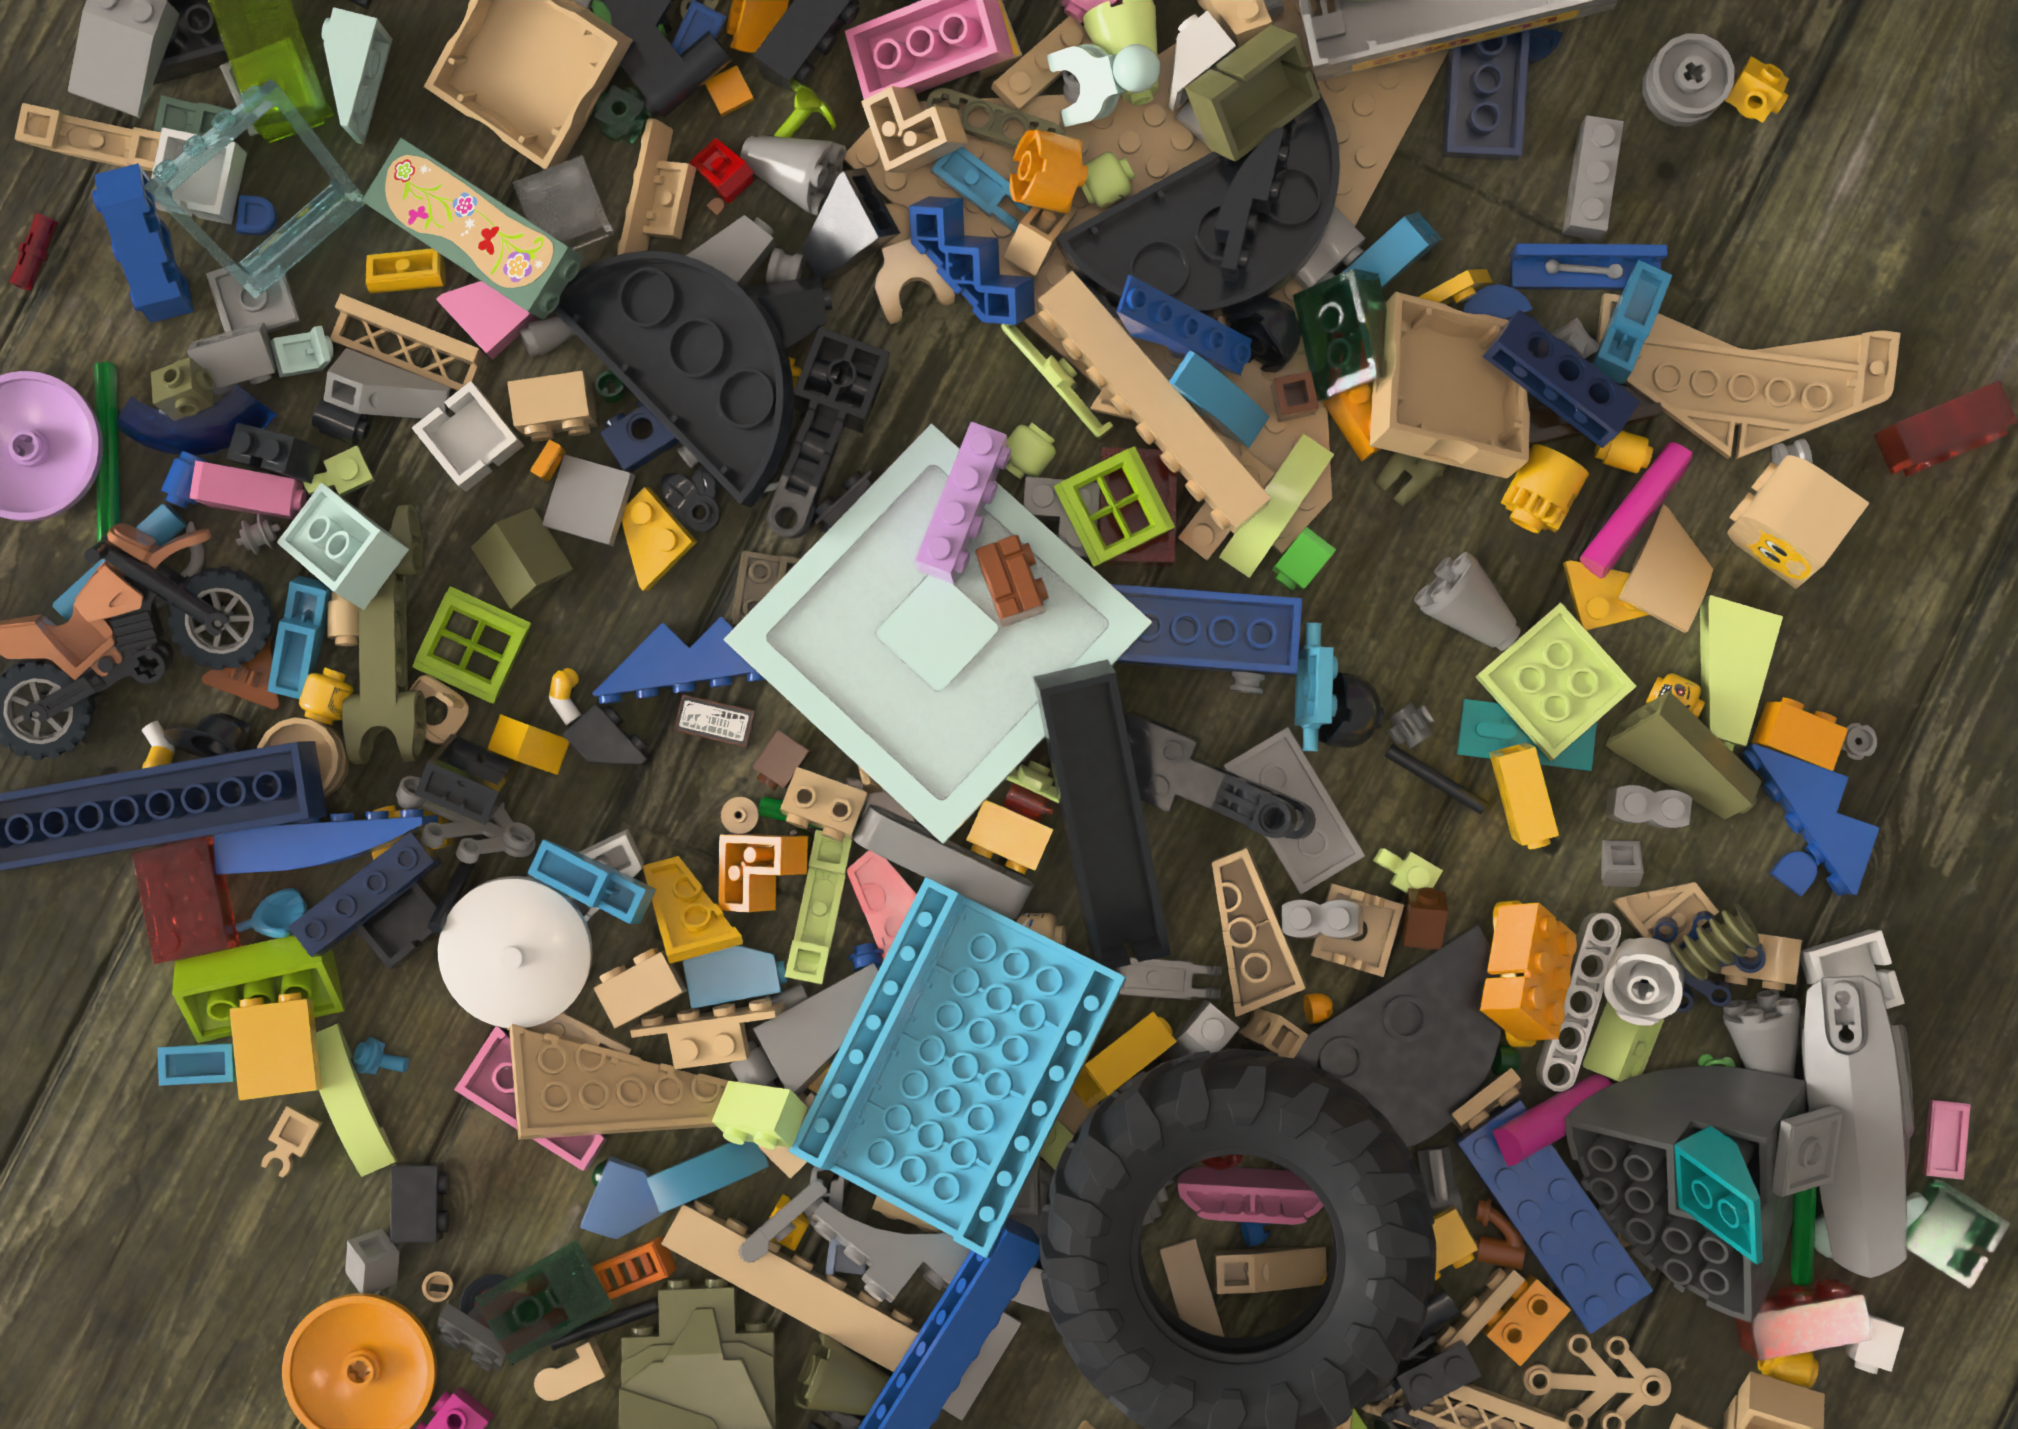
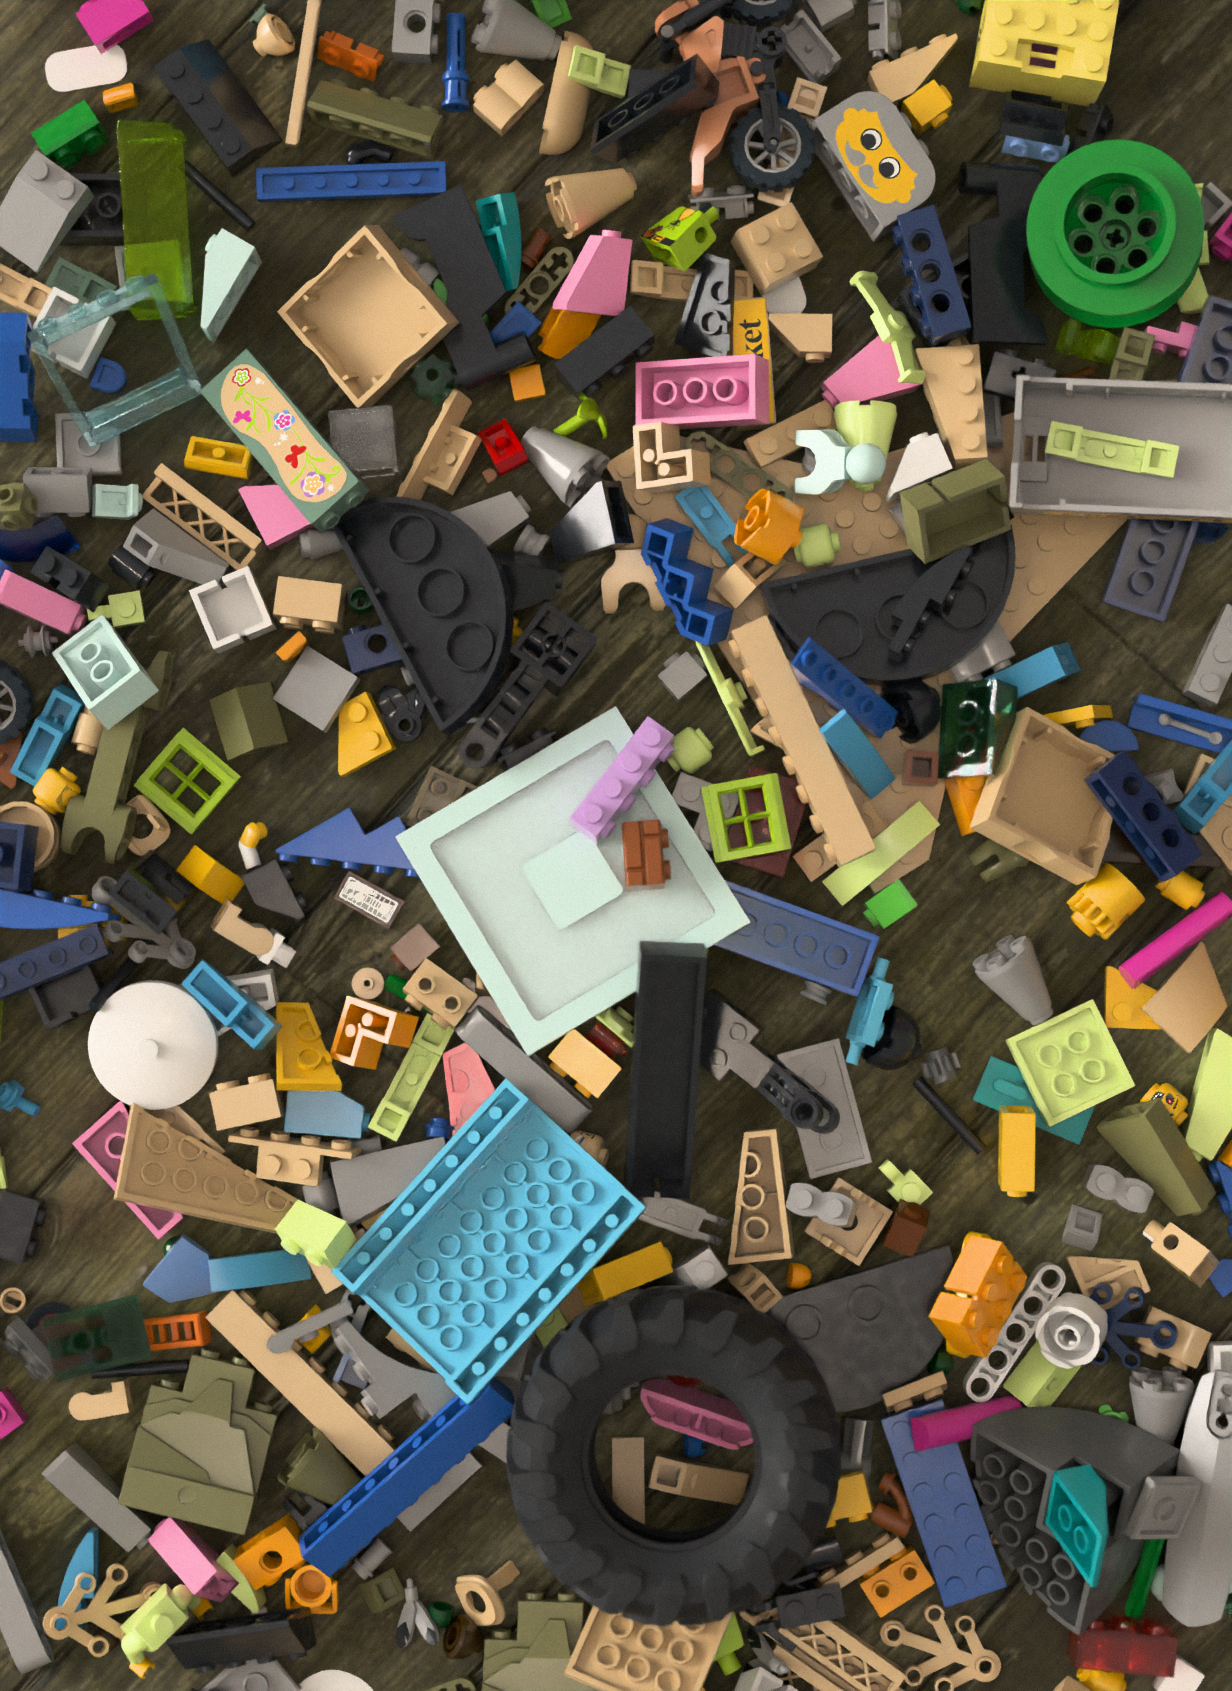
camera: 15 degrees right, 0 degrees up
olive piece [1670,903,1760,981] -> none
none -> tan hips [210,898,296,968]
none -> light grey brick [657,651,707,703]
none -> tan torso [1143,1219,1220,1288]

